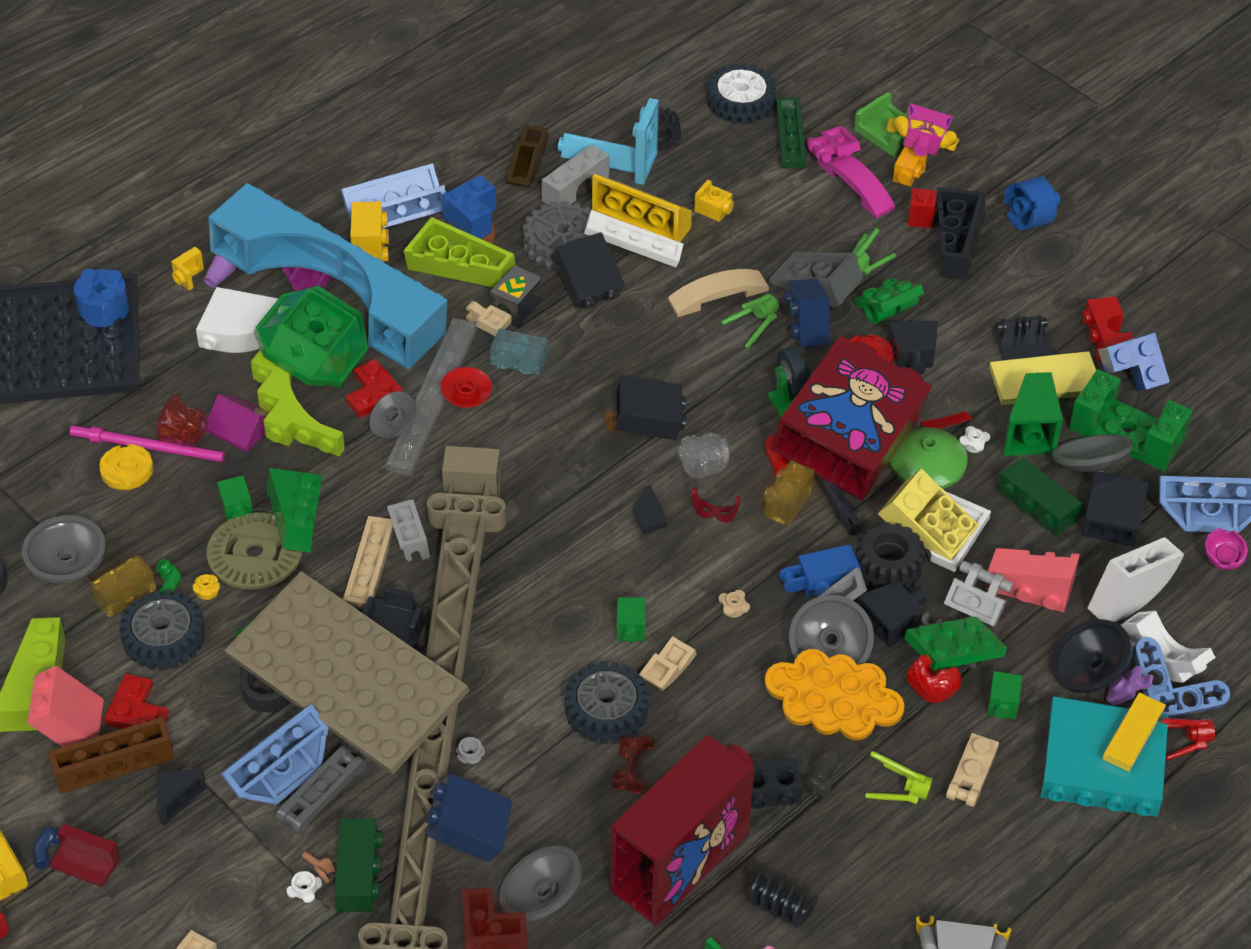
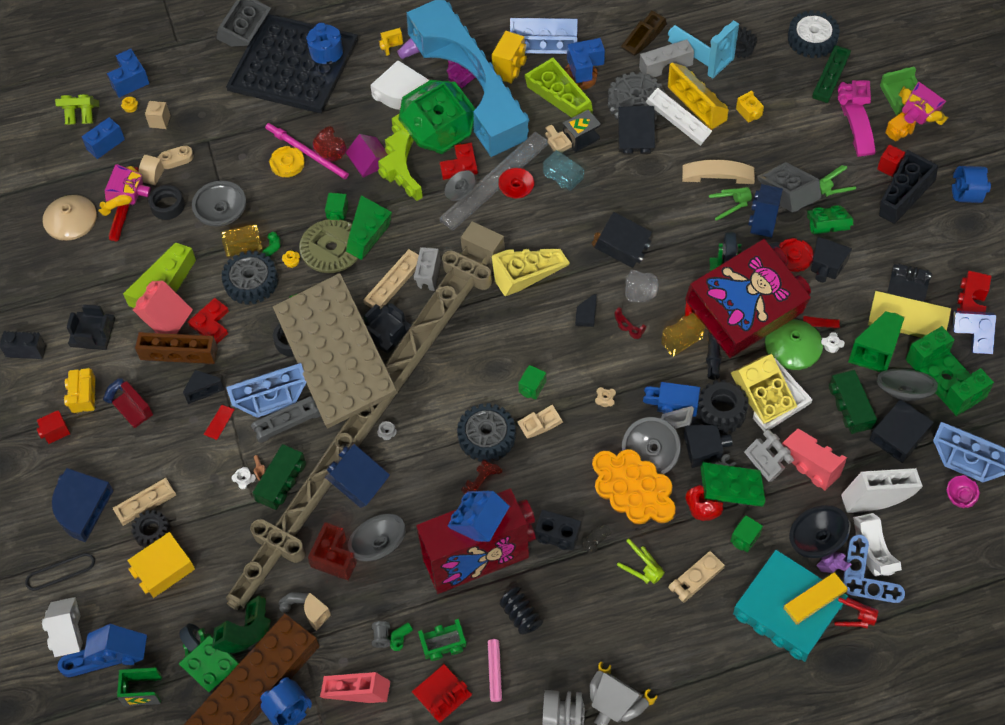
camera: 30 degrees right, 10 degrees up
none -> red sticker [203,405,235,440]
none -> blue slope [448,491,510,542]
none -> light yellow wedge [492,249,570,296]

